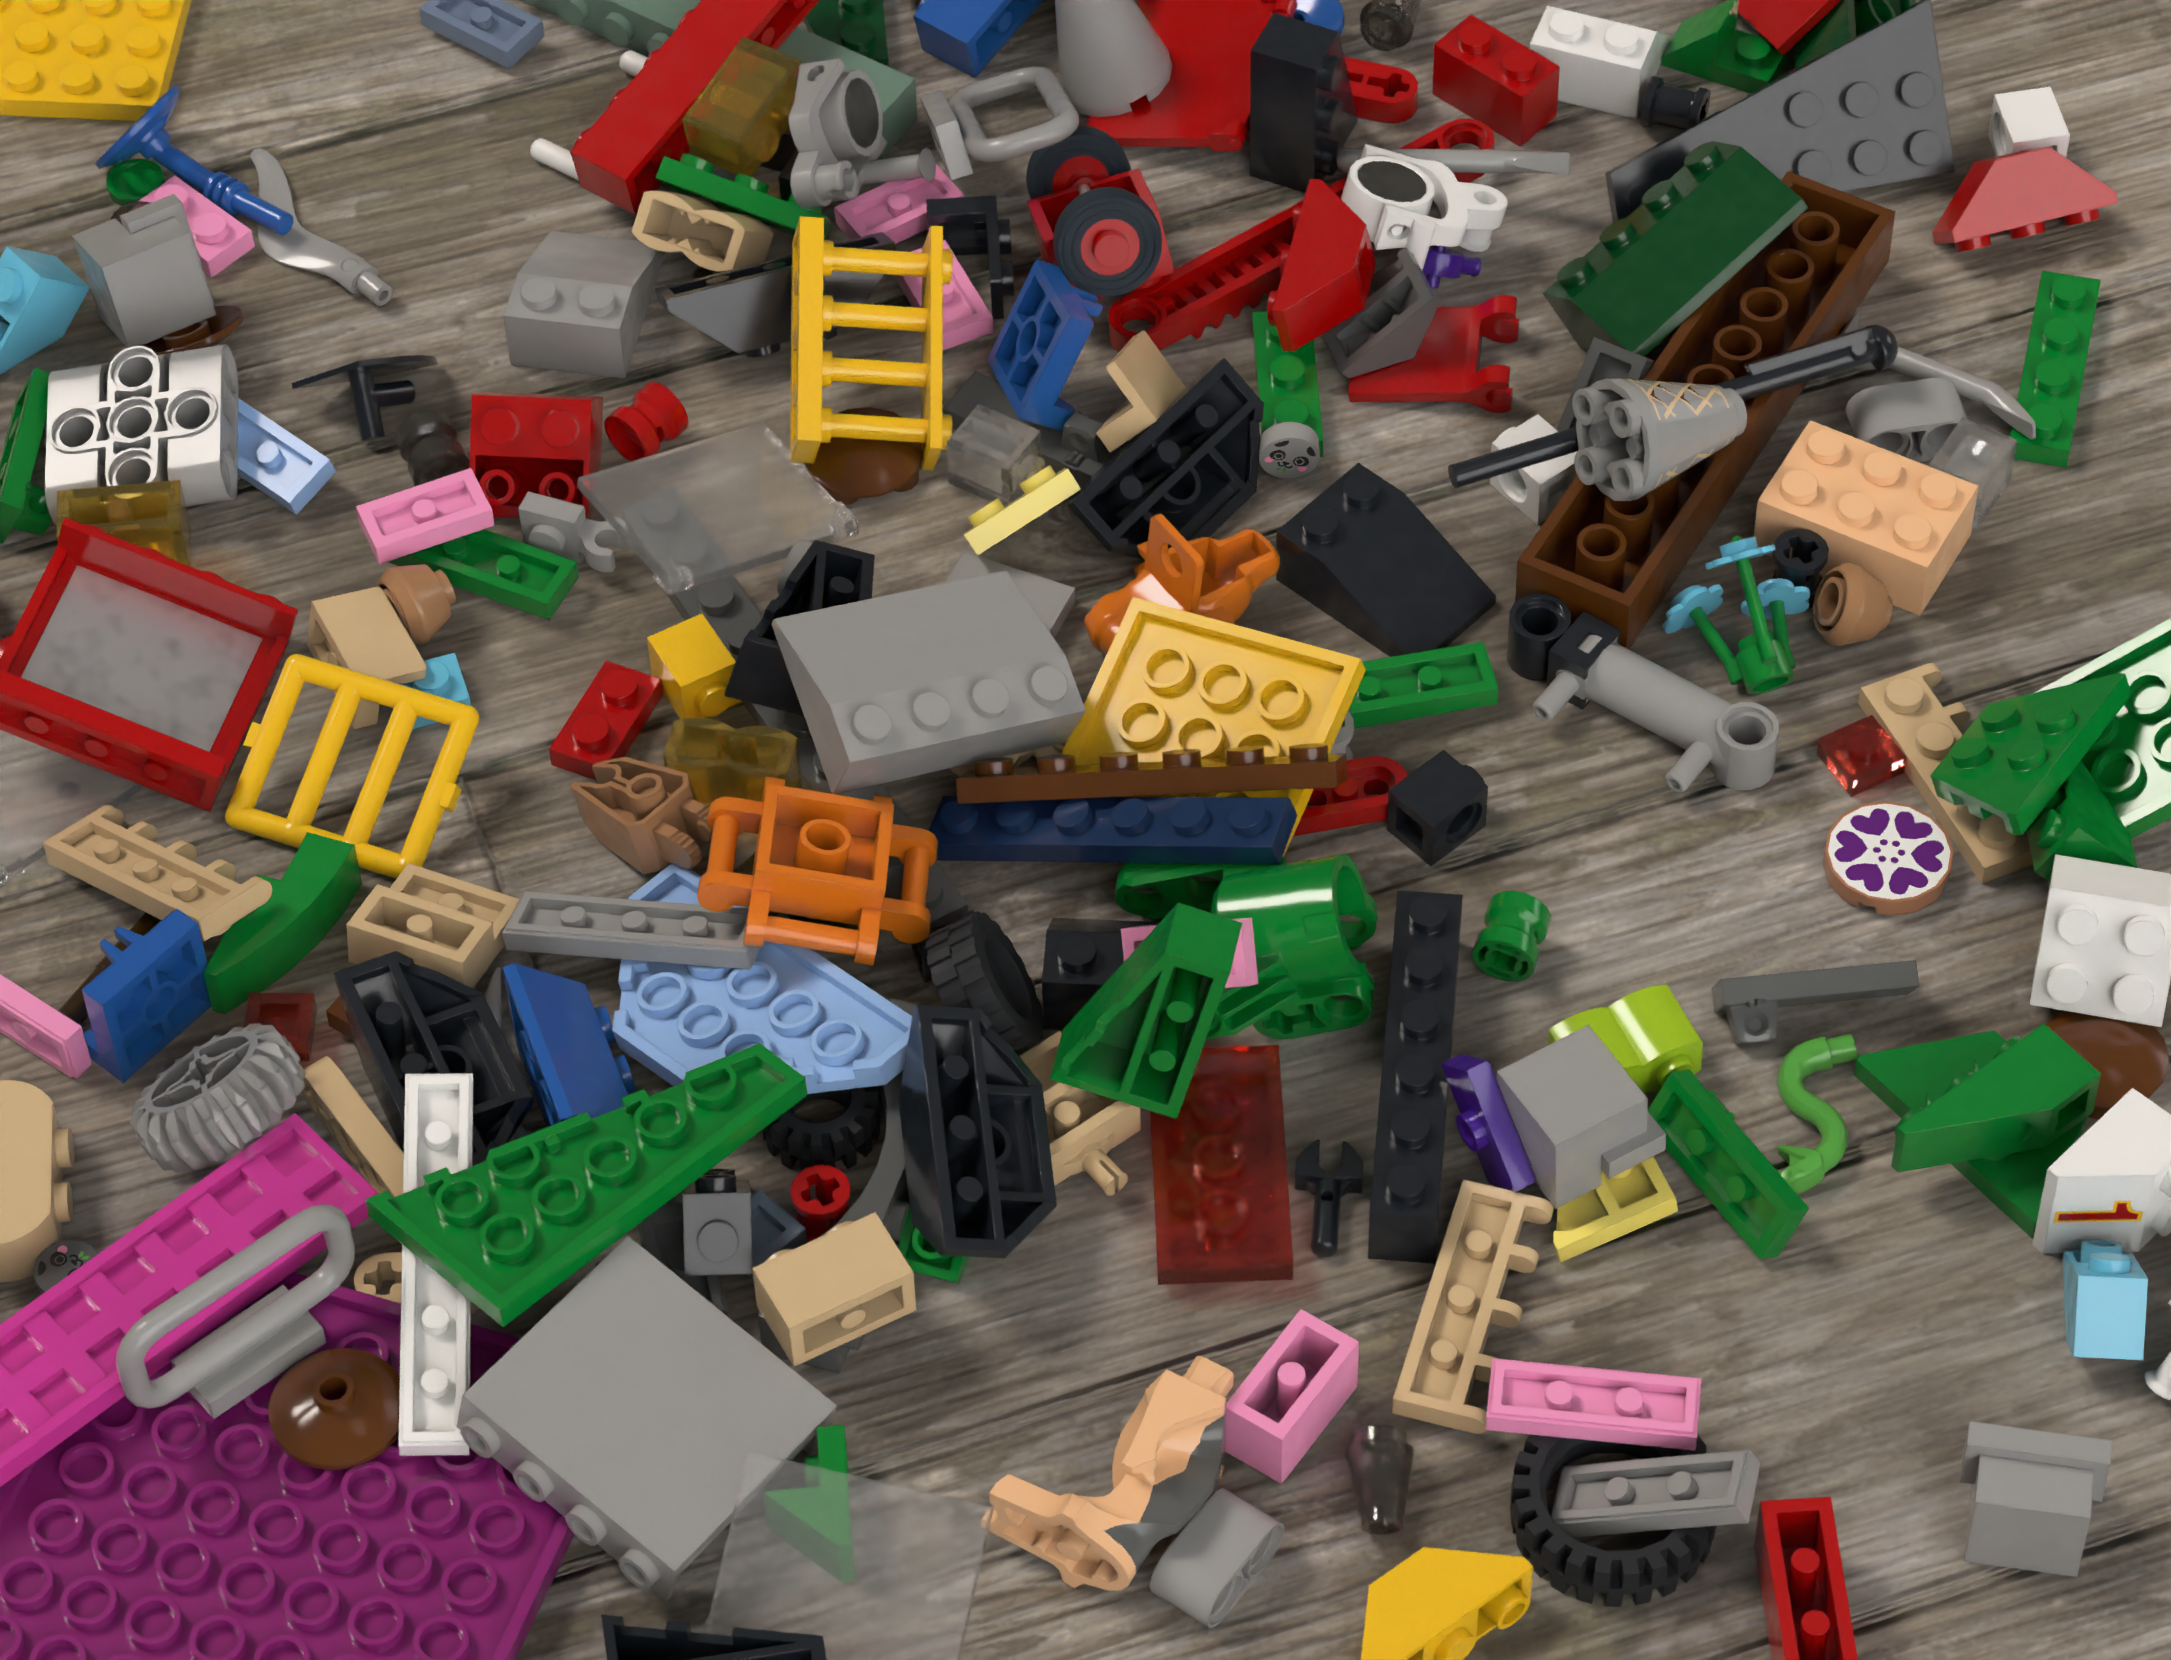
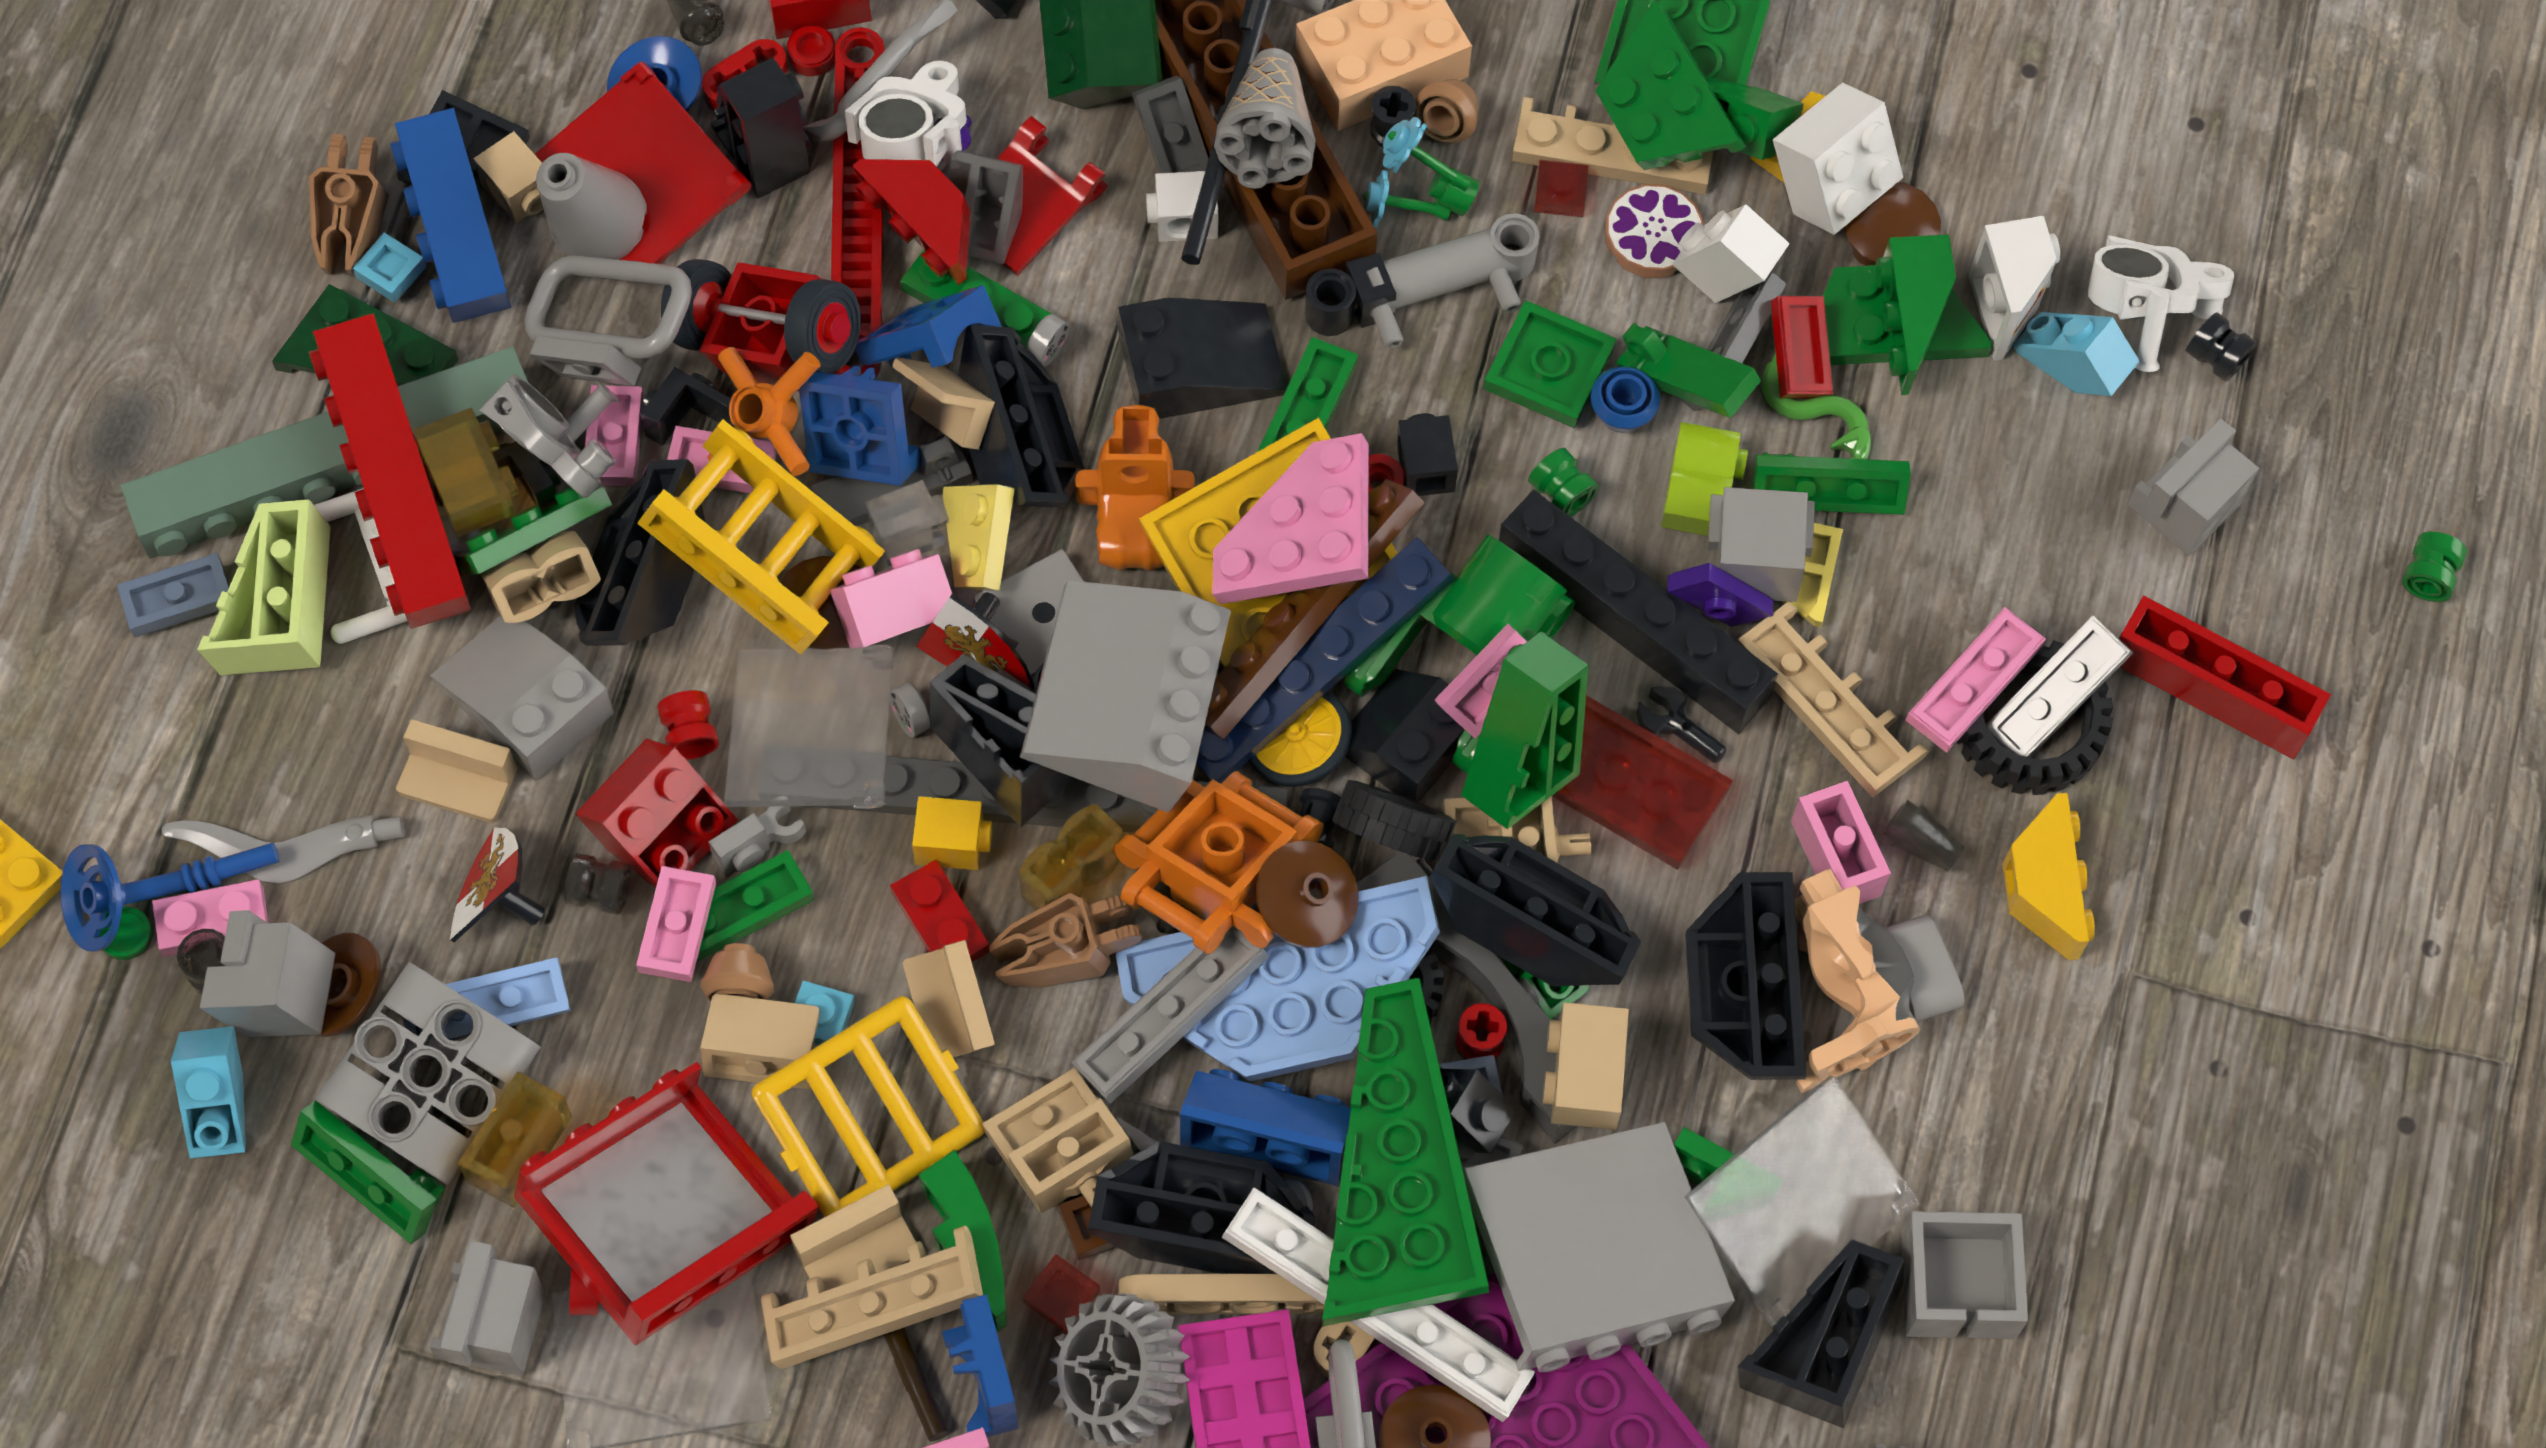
camera: 60 degrees left, 15 degrees up
none -> yellowish green wedge [197,500,331,675]
none -> tan panel [396,719,518,823]
none -> orange bar [707,347,820,476]
none -> red tile [787,25,836,76]
none -> tan panel [790,1184,916,1290]
none -> bright pink brick [830,549,952,649]
none -> blue piece [855,285,1002,371]
none -> tan panel [902,940,995,1058]
none -> shield [916,592,1034,690]
none -> bright pink plate [1212,433,1369,604]
none -> yellow wheel [1249,691,1352,787]
none -> reddish brown dish [1256,841,1359,948]
none -> green plate [1483,300,1617,428]
none -> blue cone [1591,366,1660,433]
none -> green hinge [1616,323,1761,418]
none -> white brick [1672,204,1790,303]
none -> black wedge [1685,872,1806,1080]
none -> red tile [1771,296,1833,398]

